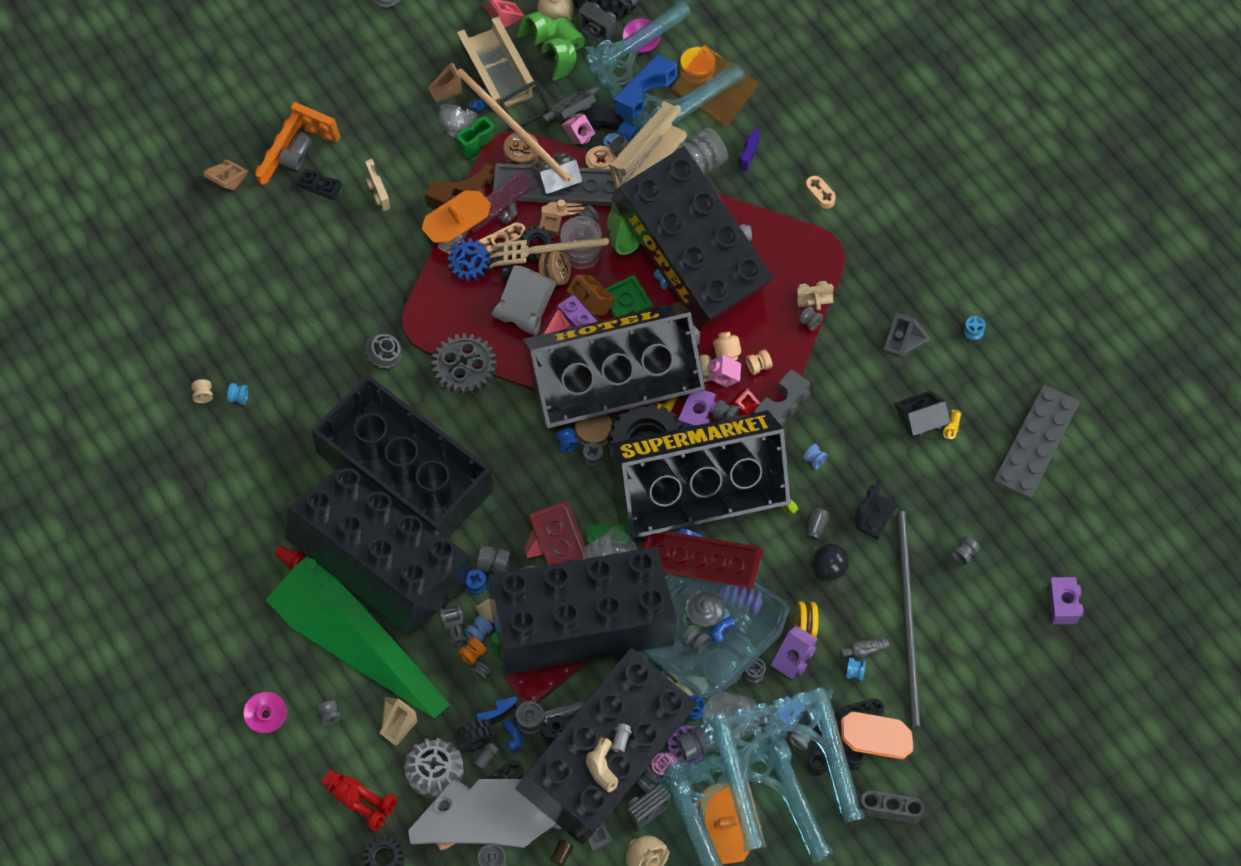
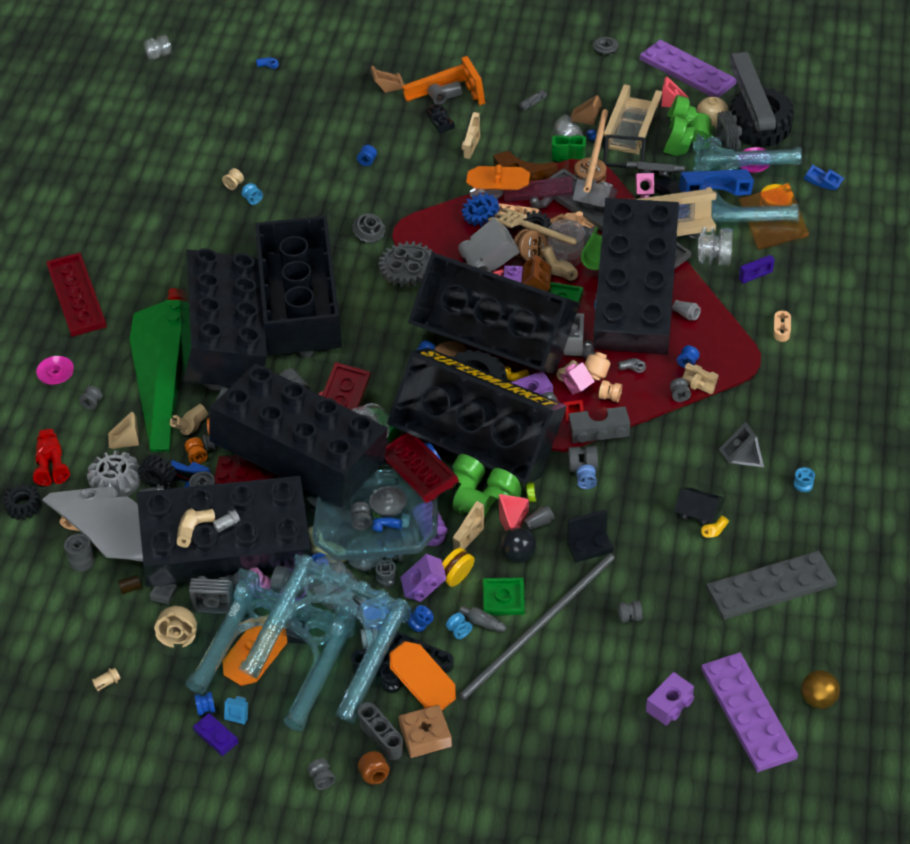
camera: 45 degrees right, 15 degrees down
none -> dark red plate [46,252,107,337]
none -> tan arm [170,403,208,435]
none -> orange wheel [184,437,208,464]
none -> blue arm [256,57,279,69]
none -> blue wheel [357,145,377,166]
none -> dark orange head [358,751,390,785]
none -> medium nougat brick [399,705,452,758]
none -> blue wheel [407,605,434,632]
none -> bright green piece [452,454,523,518]
none -> tan wing [453,501,484,550]
none -> green tile [483,577,525,616]
none -> coral slope [499,494,529,531]
none -> dark grey axle [519,89,547,111]
none -> tan arm [541,246,578,281]
none -> dark grey wheel [568,446,598,472]
none -> flat silver arm [582,340,595,359]
none -> flat silver arm [618,358,646,373]
none -> blue wheel [677,345,700,369]
none -> medium lavender plate [701,652,798,772]
none -> pearl gold piece [801,670,840,709]
none -> blue slope [803,164,844,190]

